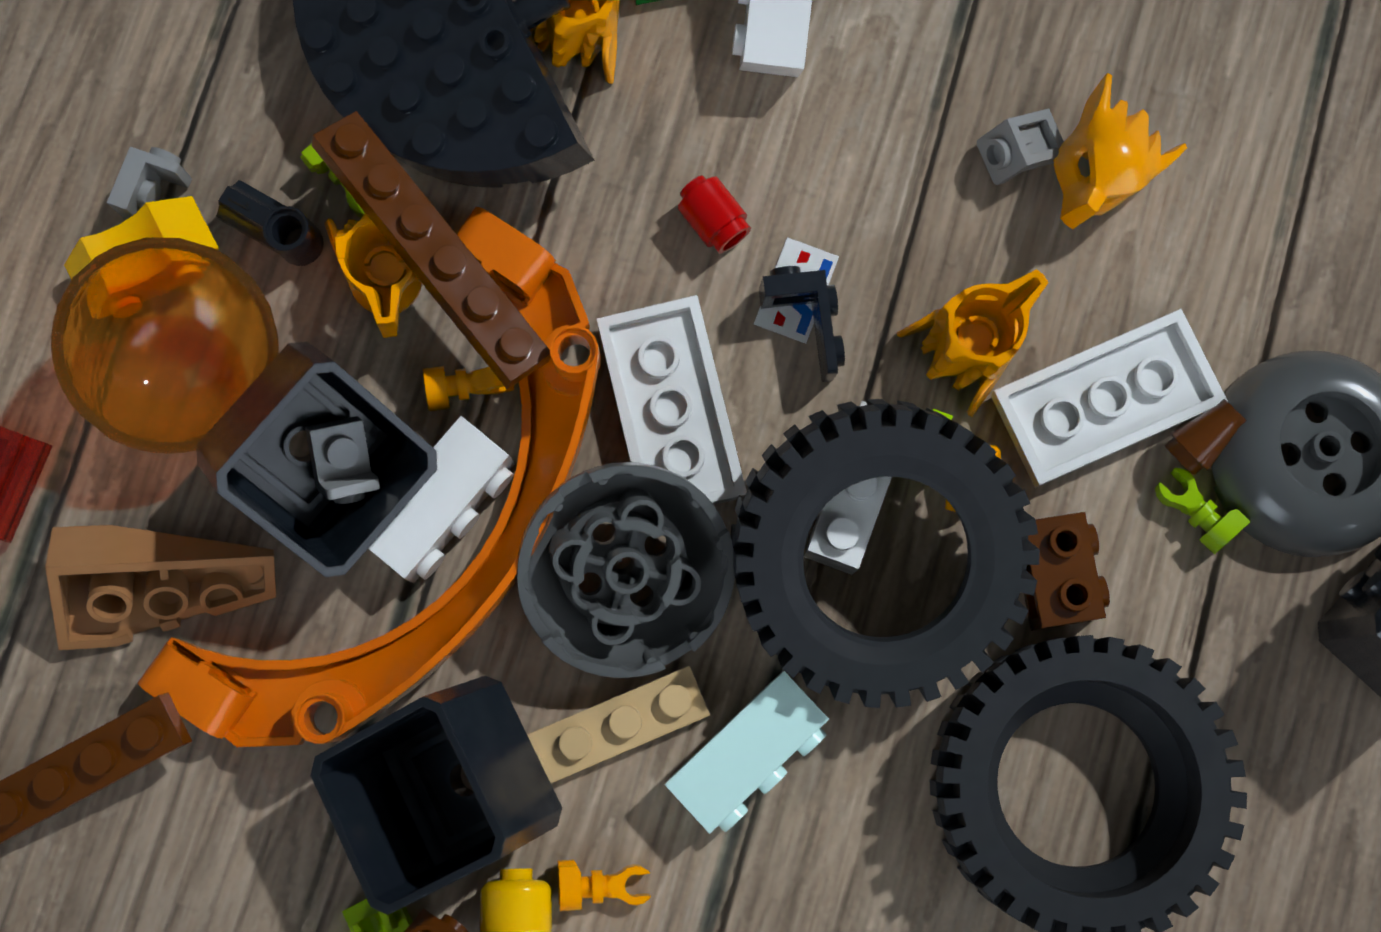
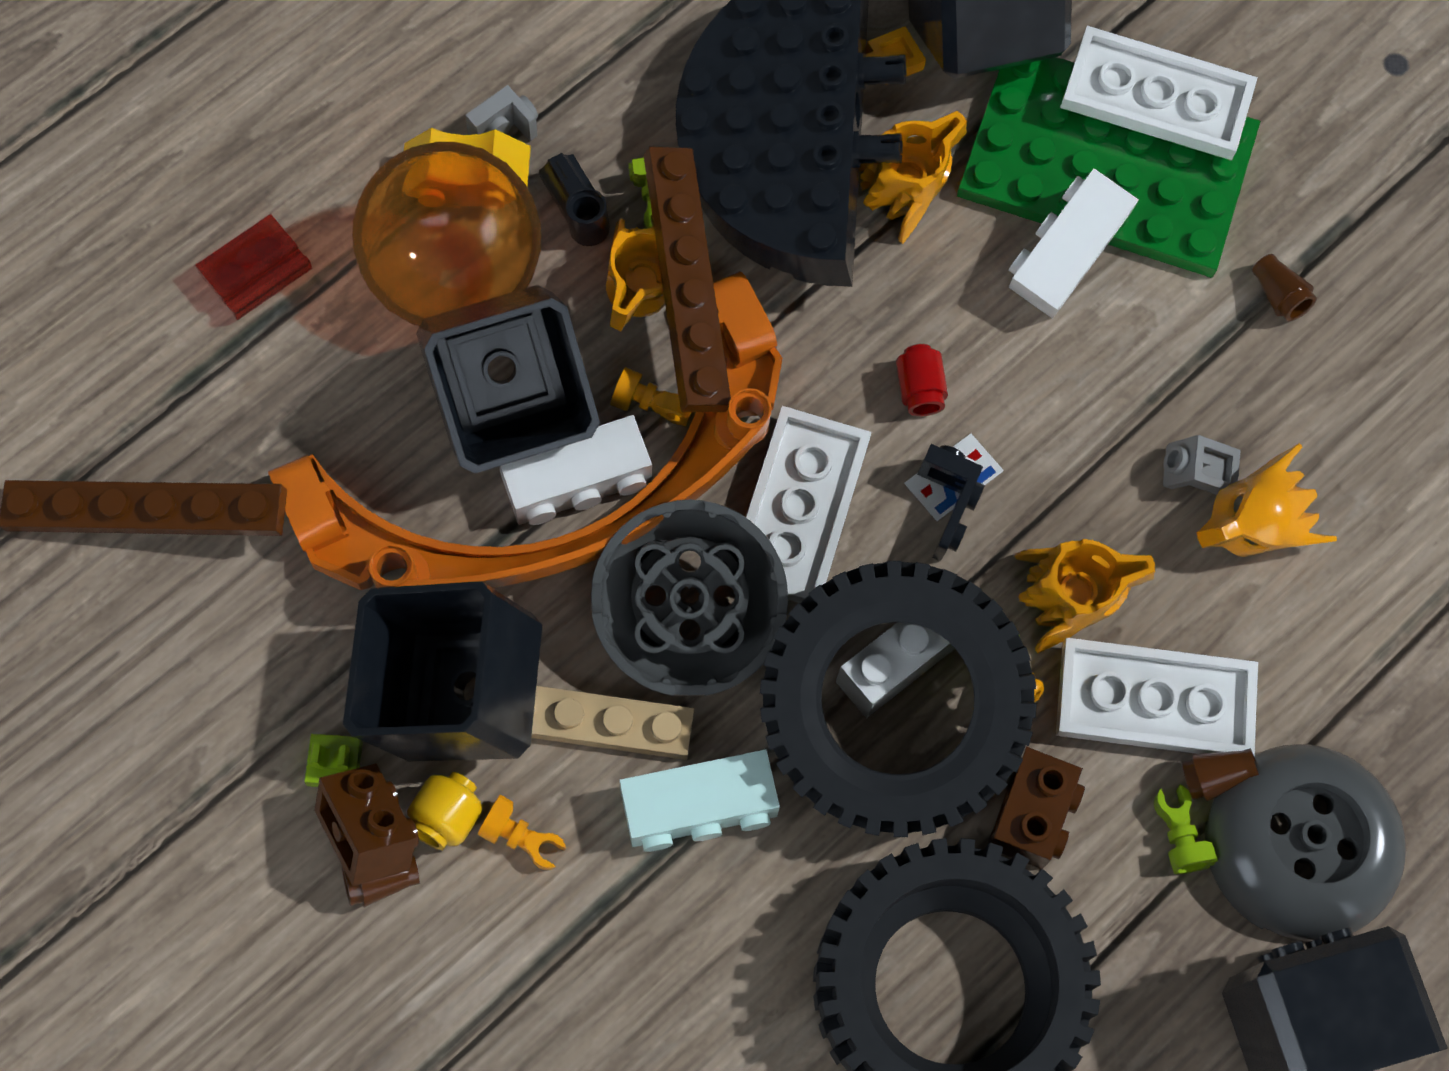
camera: 25 degrees right, 10 degrees down
medium nougat wedge [45,525,276,650] -> none
light grey bracket [305,416,380,504] -> none

